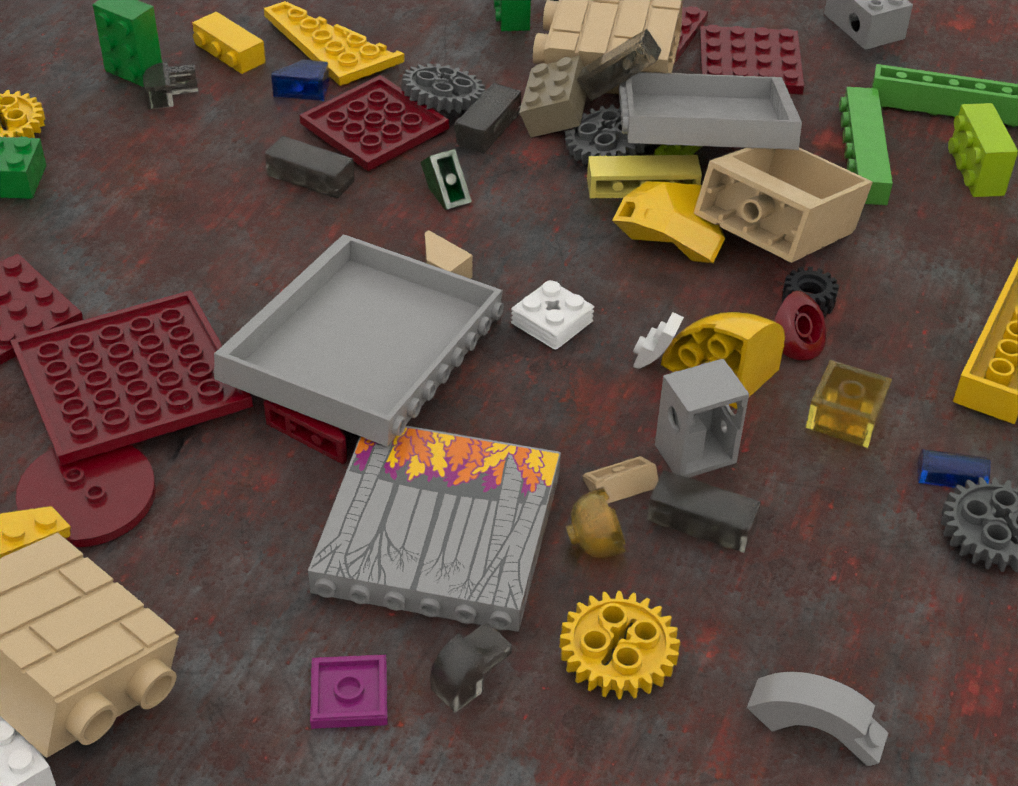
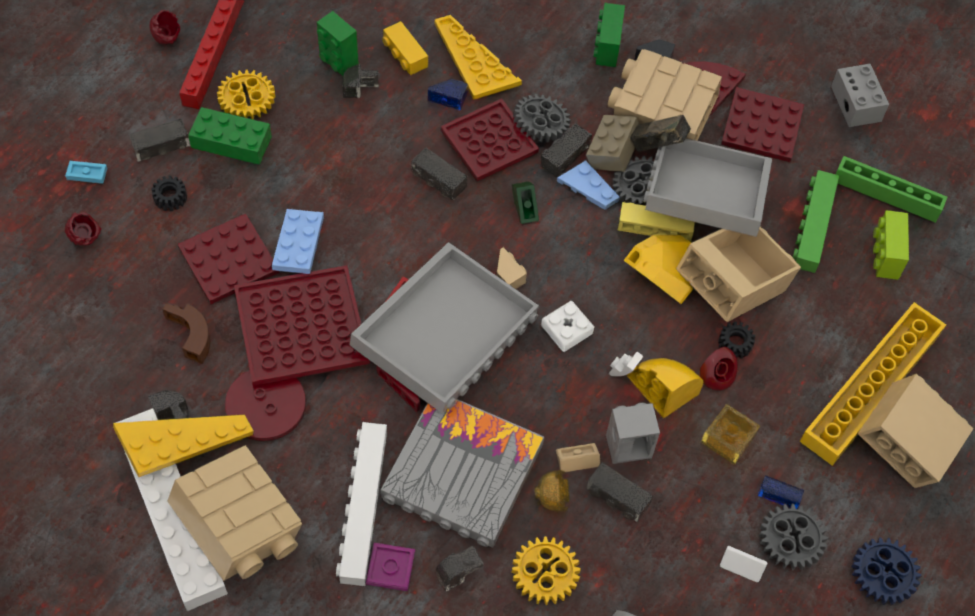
camera: 10 degrees right, 15 degrees up
none -> light blue plate [272,209,324,274]
none -> white brick [336,422,387,586]
none -> light blue wing [557,161,620,210]
none -> white slope [720,546,767,582]

